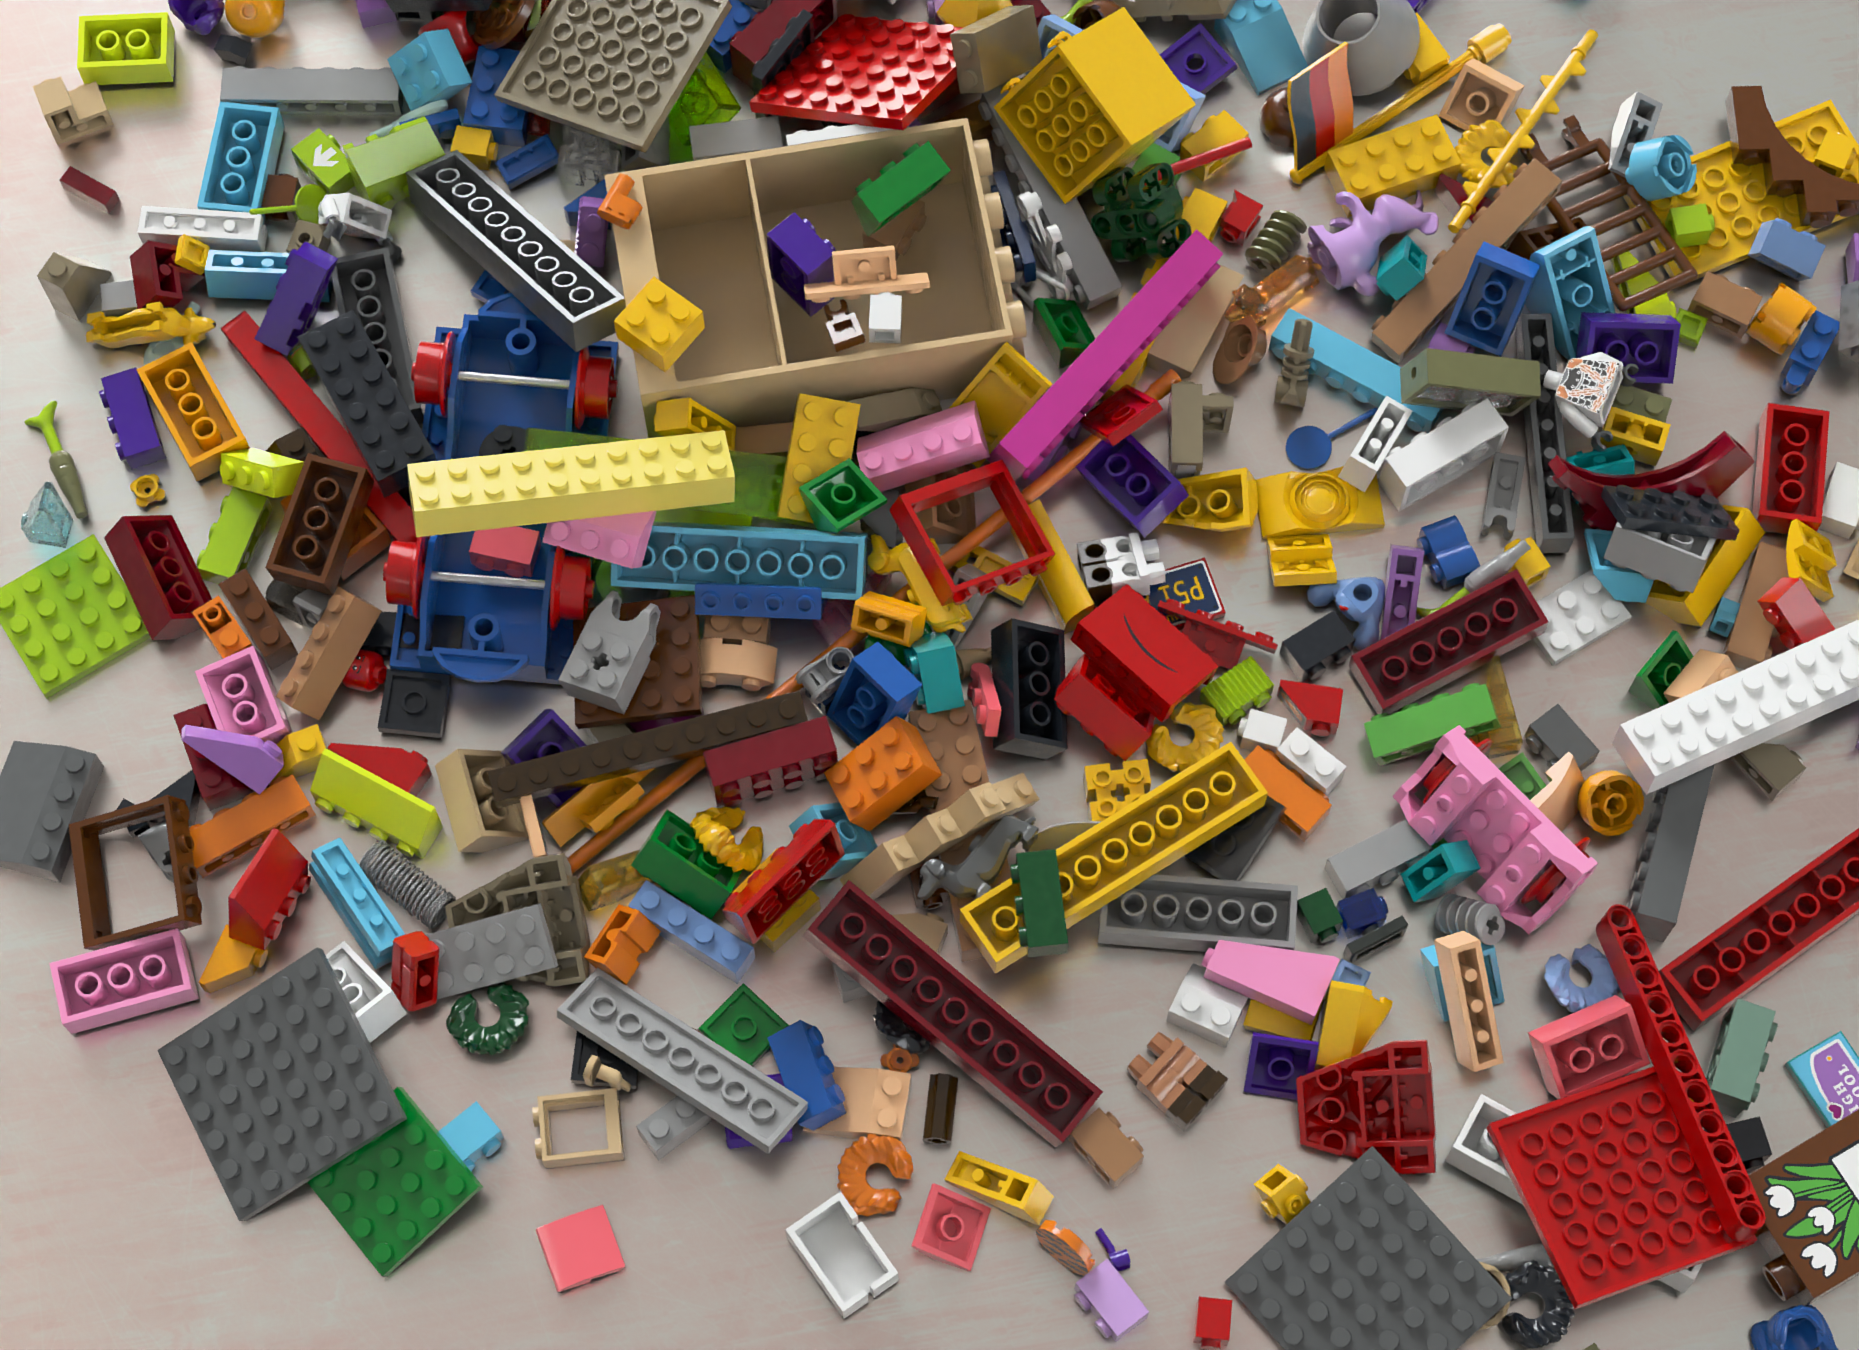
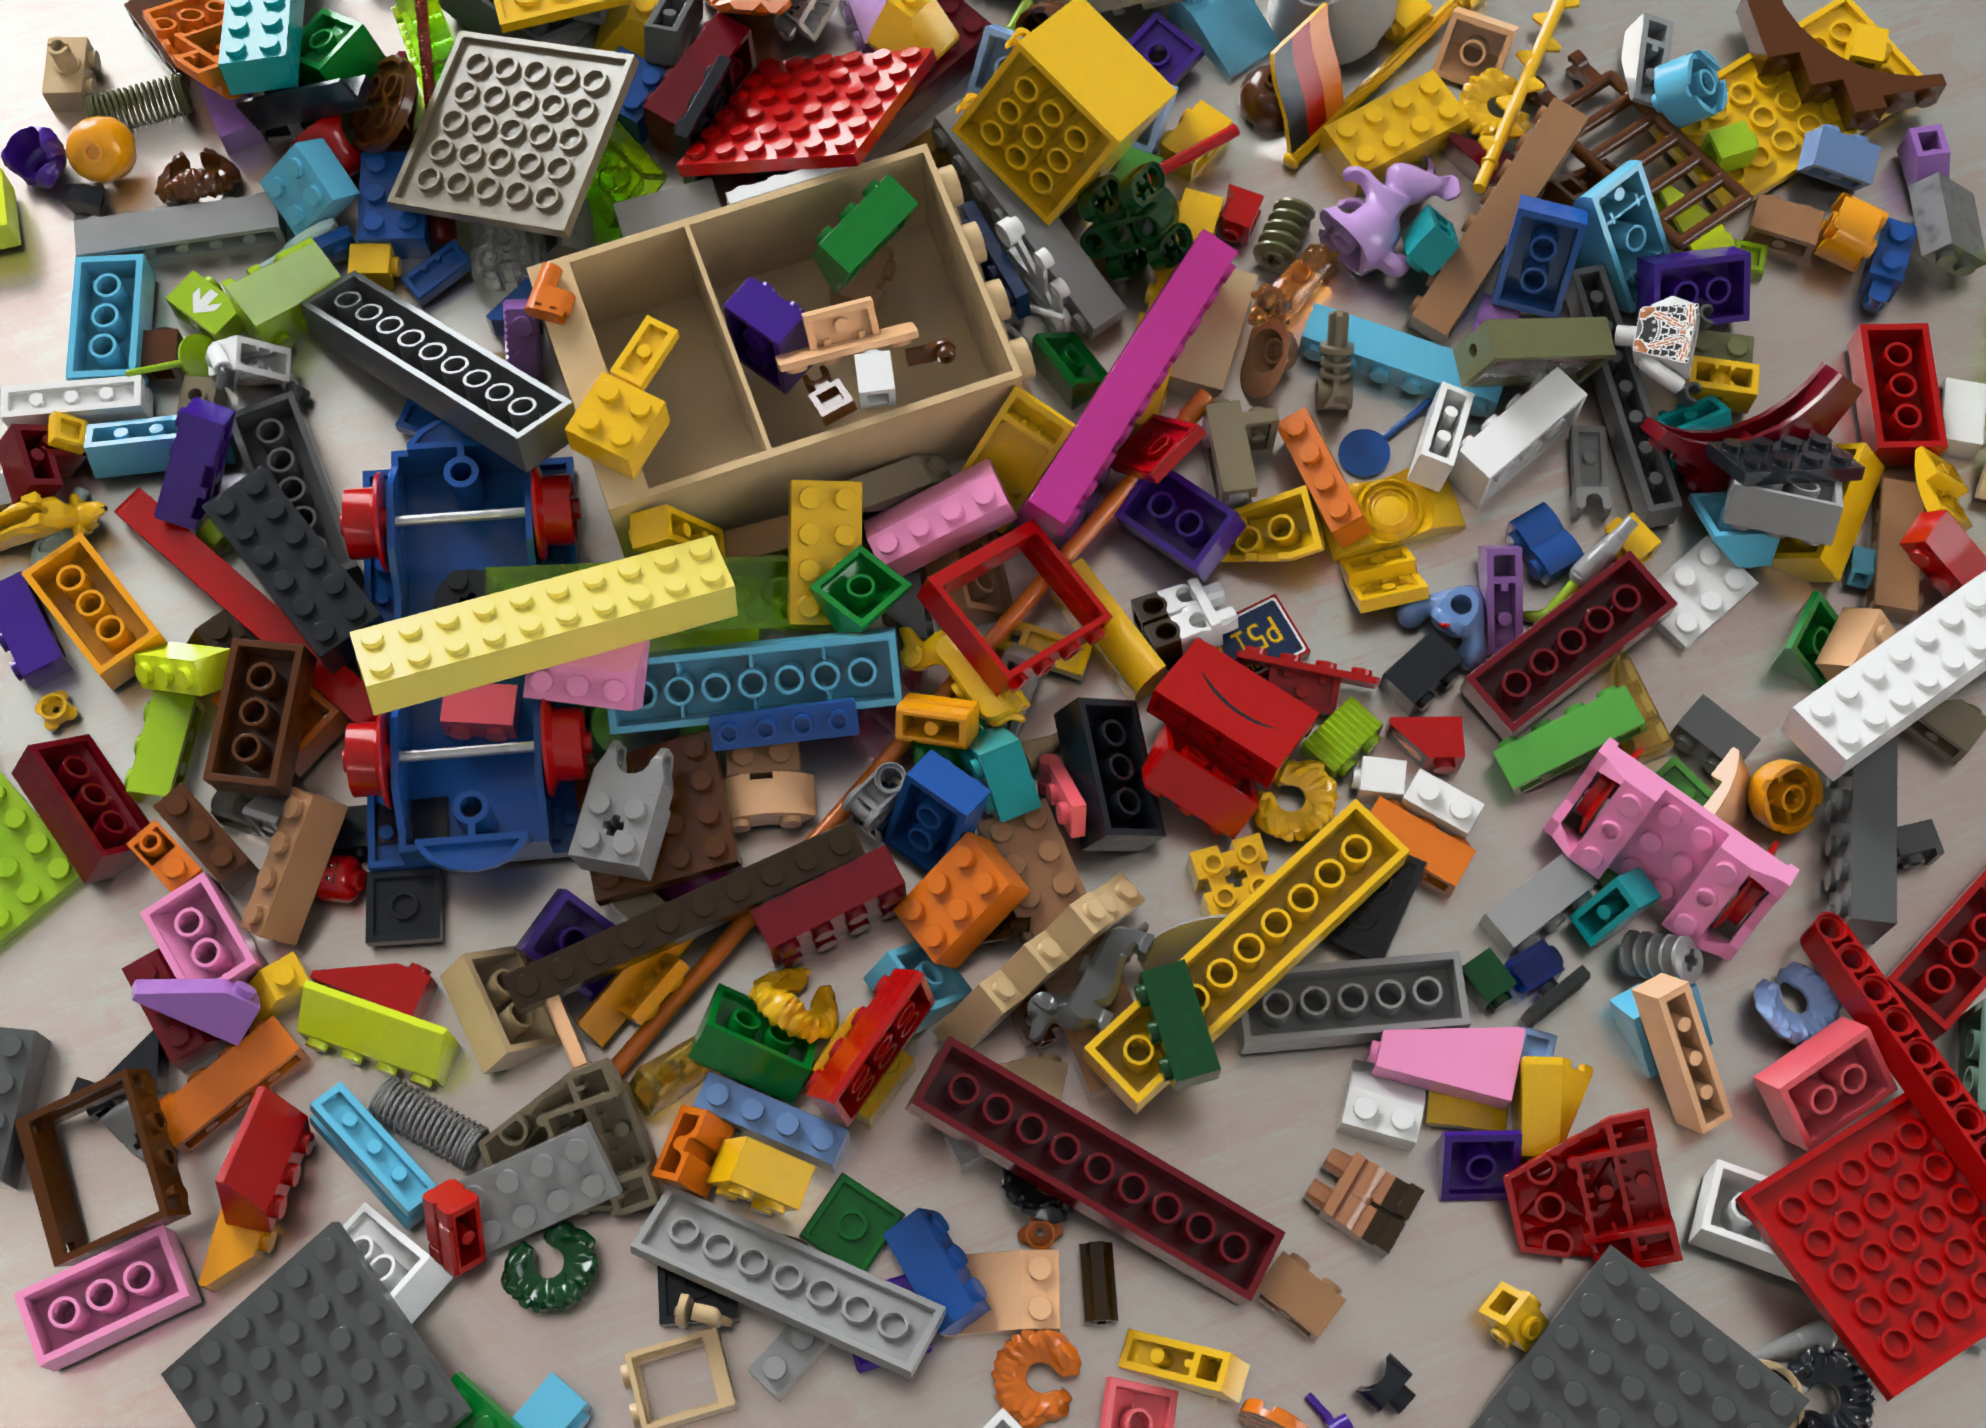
camera: 10 degrees left, 0 degrees up
dark tan brick [950,5,1042,93] -> none
none -> reddish brown piece [155,147,241,204]
none -> yellow plate [610,315,680,391]
none -> yellow brick [706,1136,816,1216]
none -> reddish brown arm [905,338,956,366]
none -> orange brick [1278,407,1373,549]
none -> black piece [1355,1353,1416,1415]
none -> dark grey brick [1897,819,1945,868]

